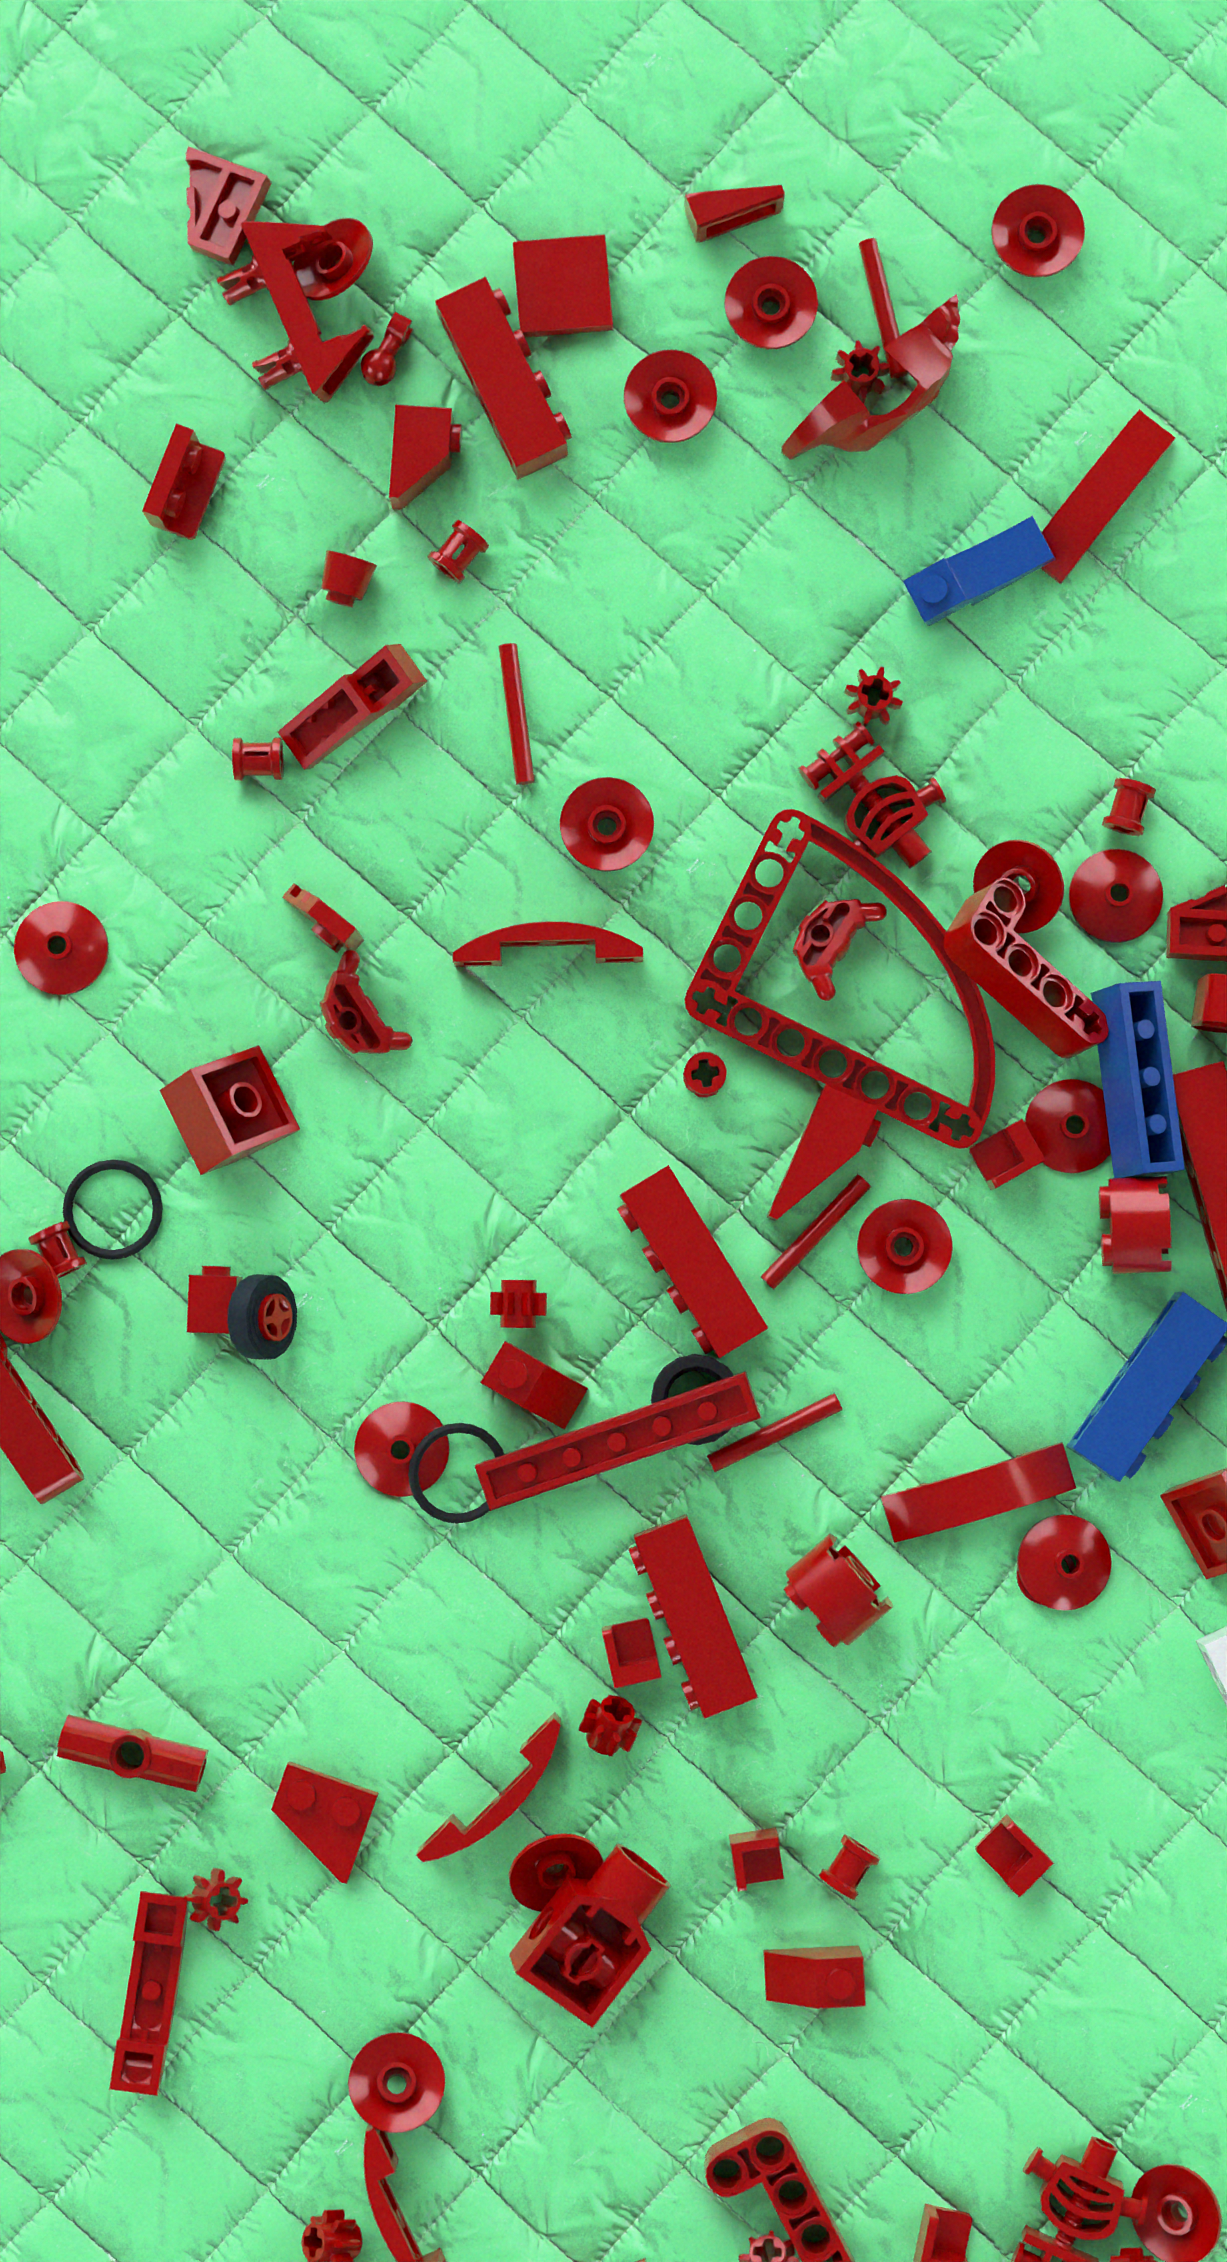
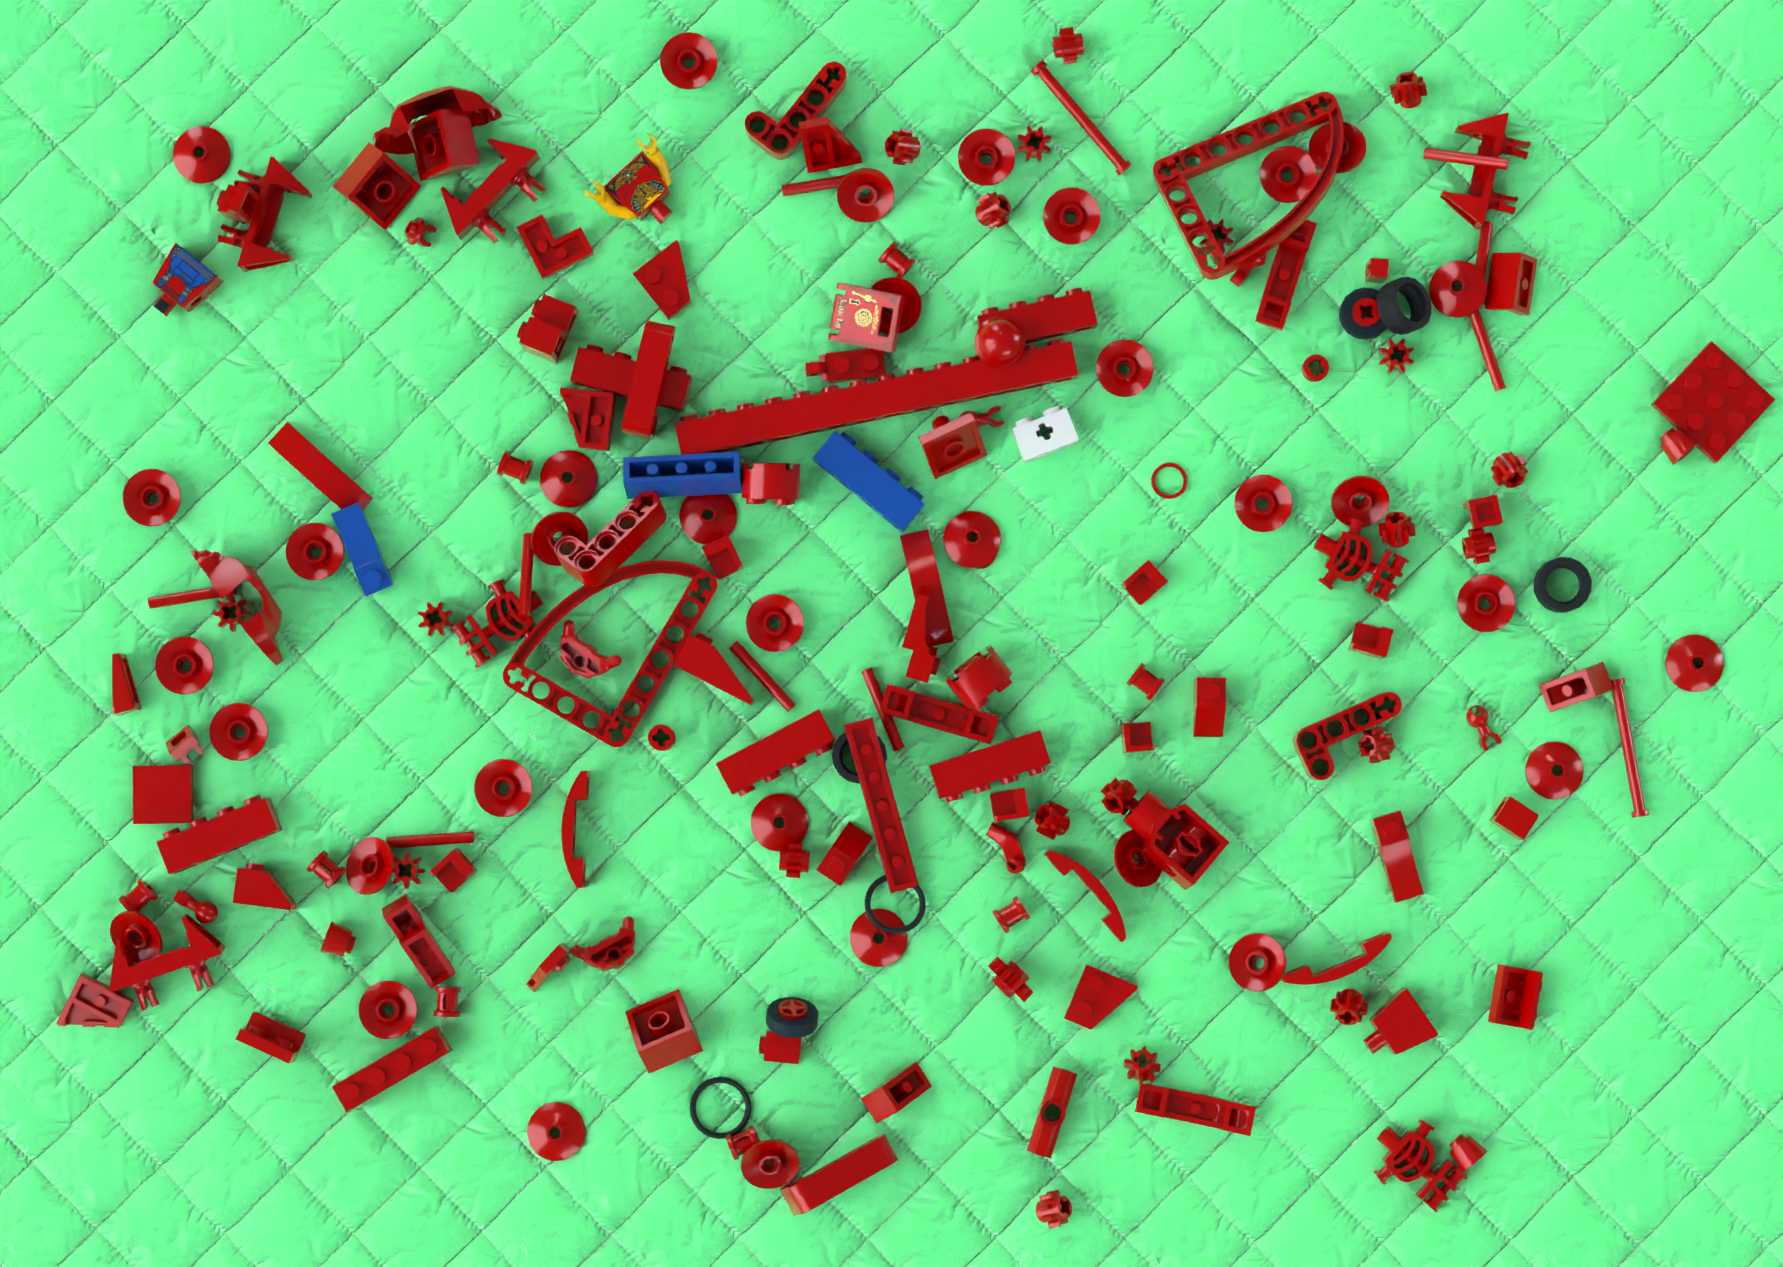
camera: 90 degrees left, 0 degrees up
none -> red bush [119,879,158,913]
none -> tile [165,725,203,765]
none -> red dish [286,523,344,581]
none -> red brick [332,1025,453,1112]
none -> red dish [346,837,394,895]
none -> red dish [358,981,417,1039]
none -> red gear [392,852,426,889]
none -> red panel [429,849,477,892]
none -> red bar [518,533,534,619]
none -> red dish [751,794,809,852]
none -> red slope [861,1062,932,1123]
none -> red slope [879,684,999,745]
none -> red slope [902,585,941,683]
none -> red arm [986,822,1026,874]
none -> red gear [988,956,1034,1002]
none -> red bush [992,896,1030,933]
none -> red gear [1101,778,1138,815]
none -> red piece [1151,463,1187,499]
none -> red dish [1234,475,1292,532]

